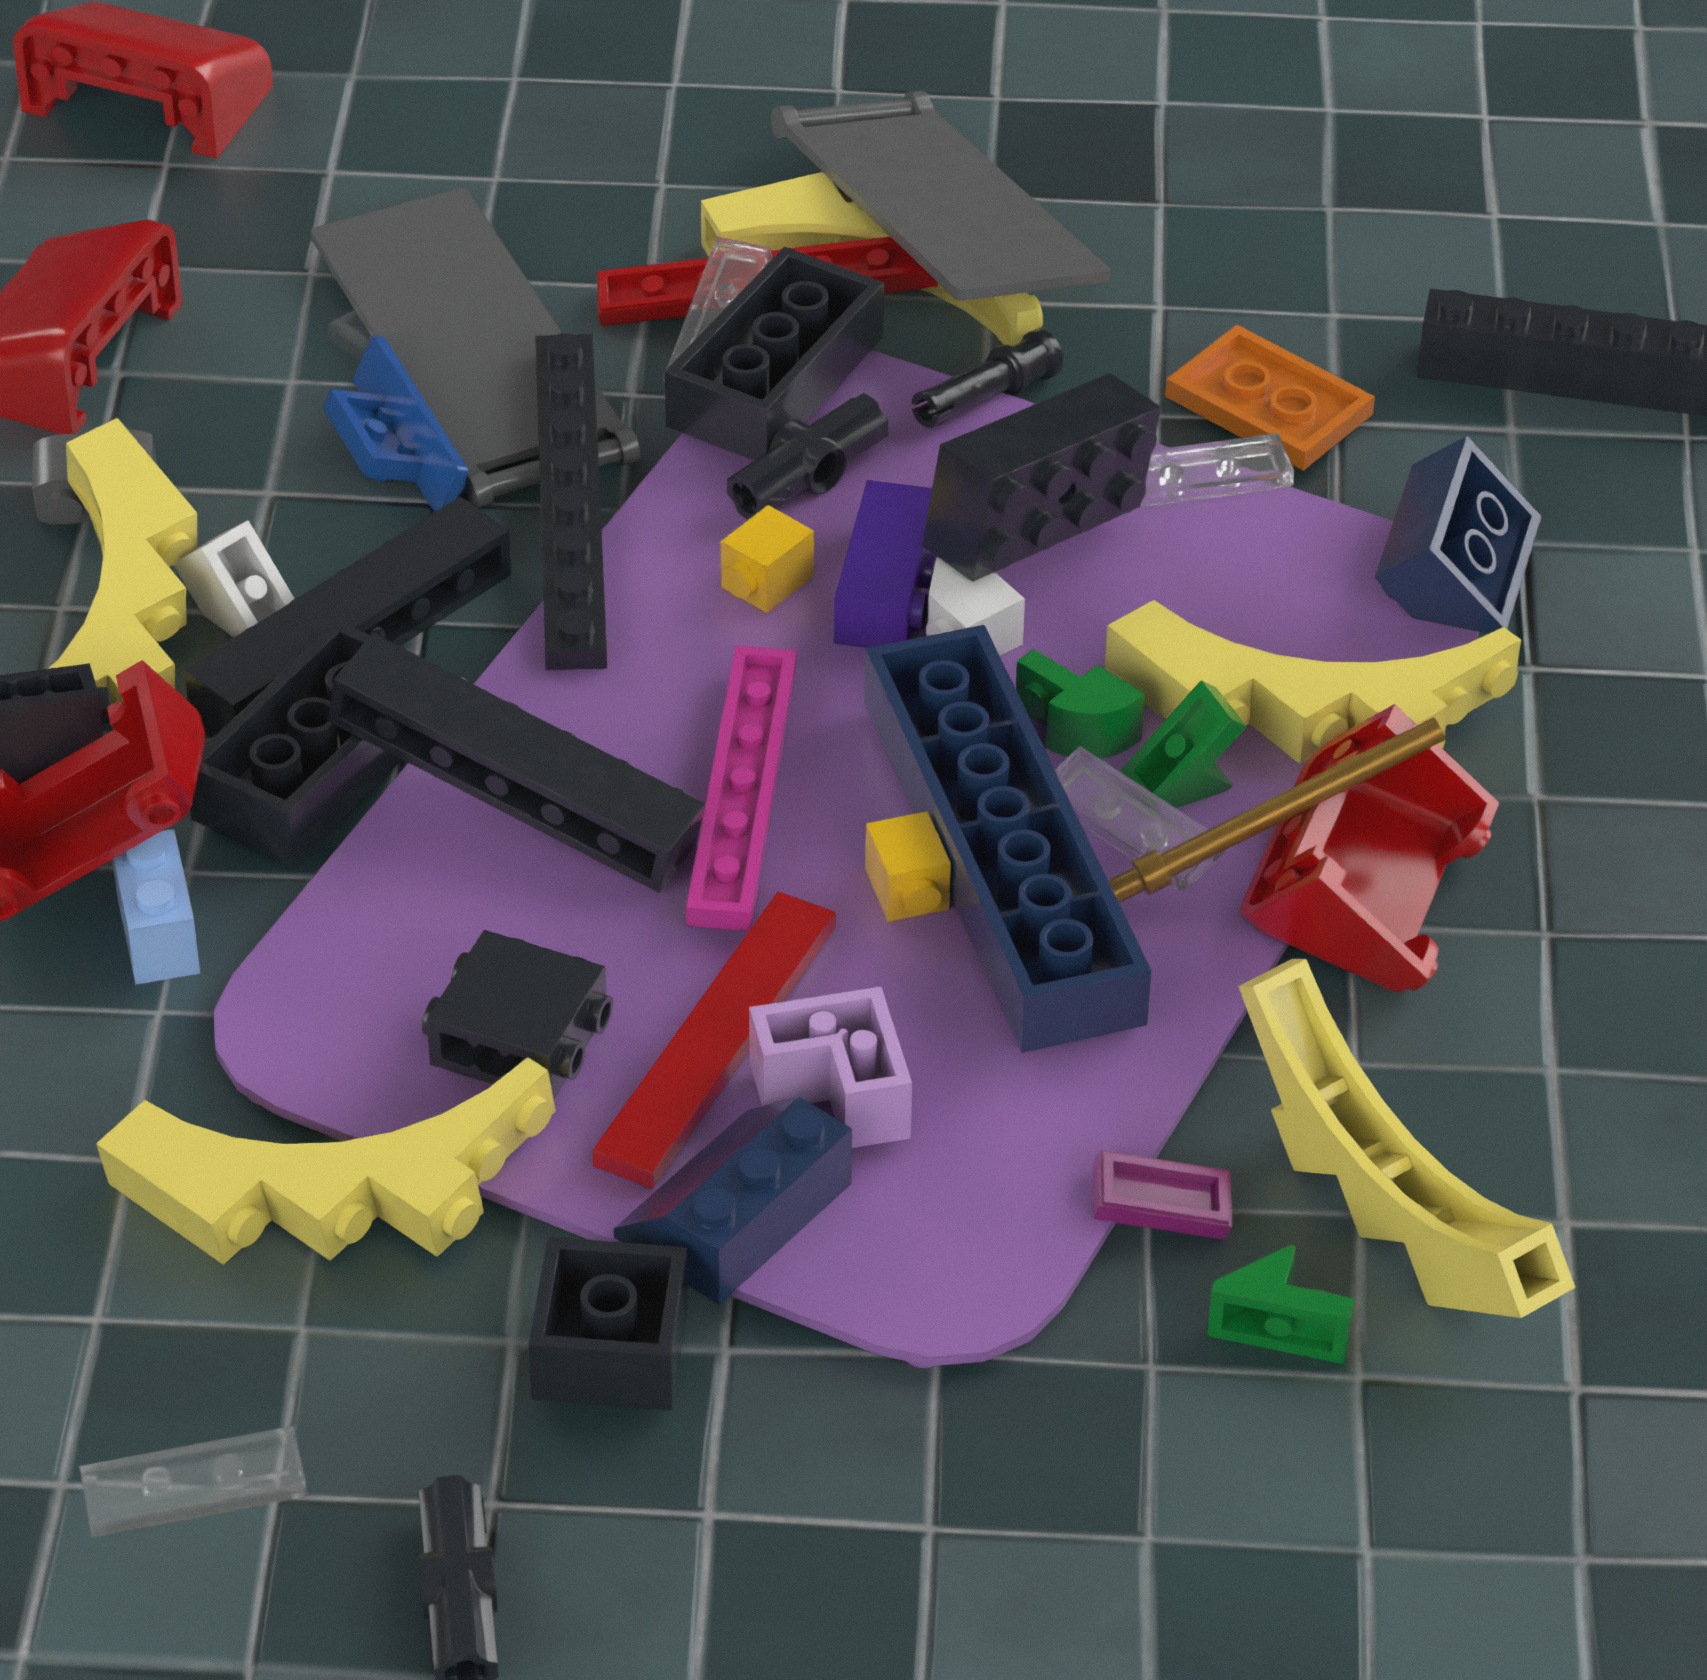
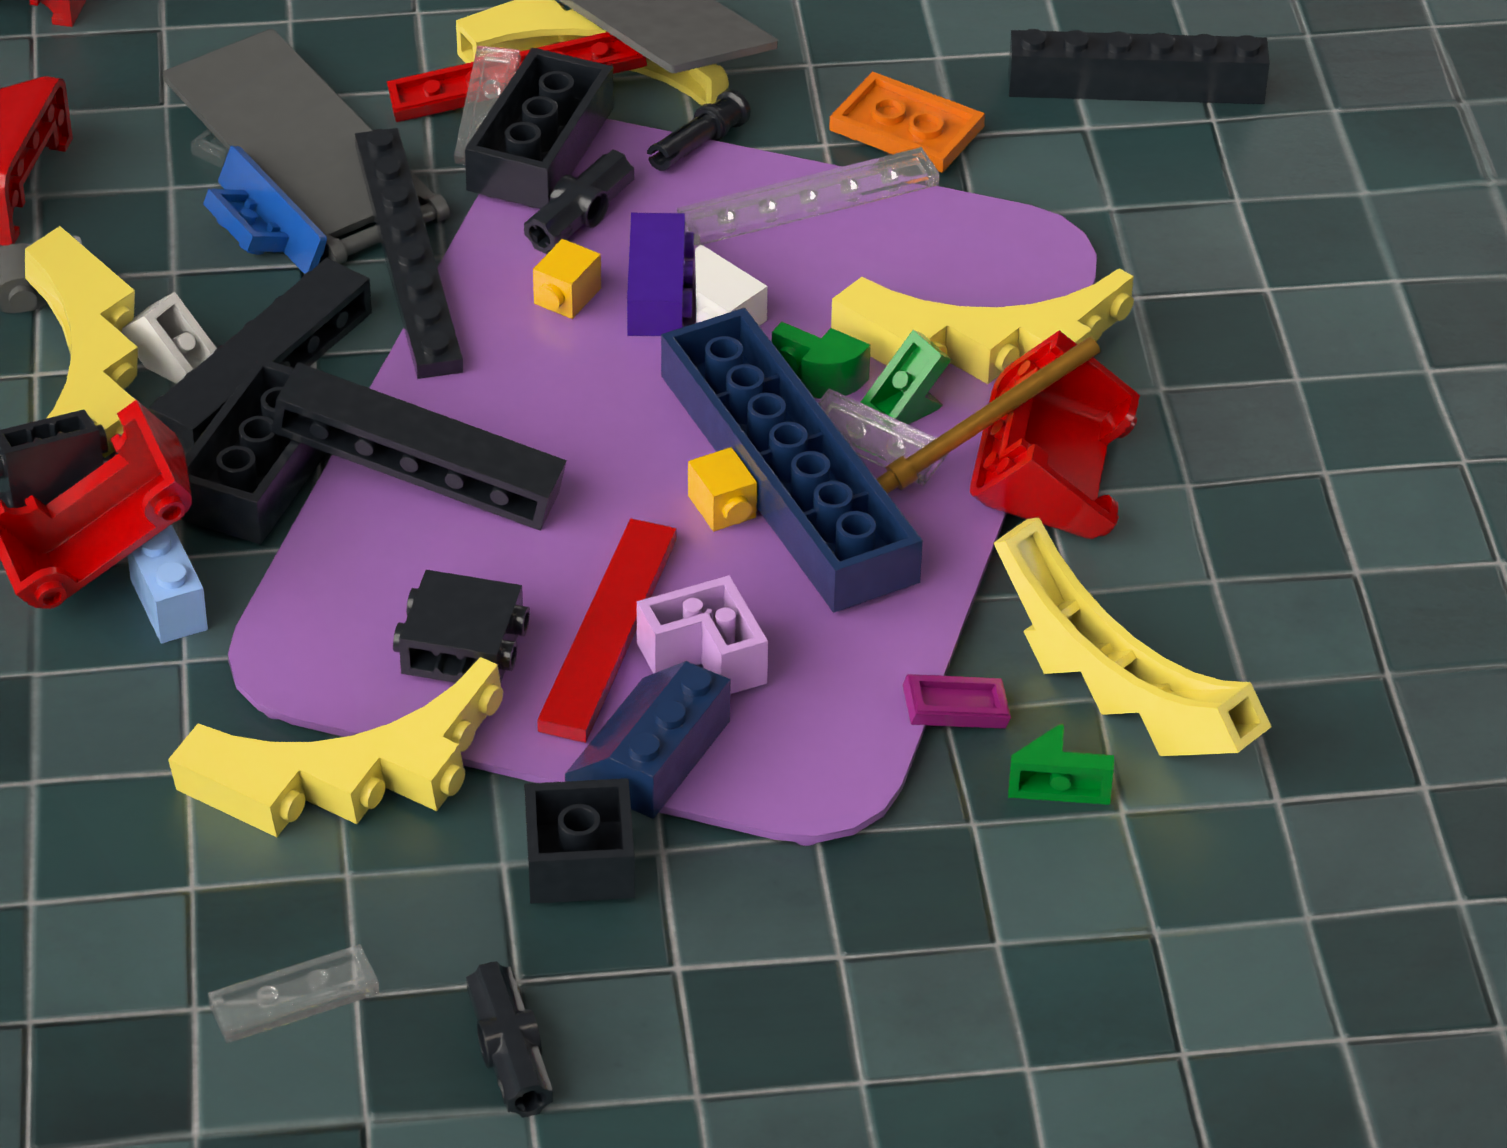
camera: 10 degrees left, 0 degrees up
dark pink plate [686,645,797,931] -> none
black brick [922,373,1161,582] -> none
dark blue slope [1374,436,1541,634] -> none

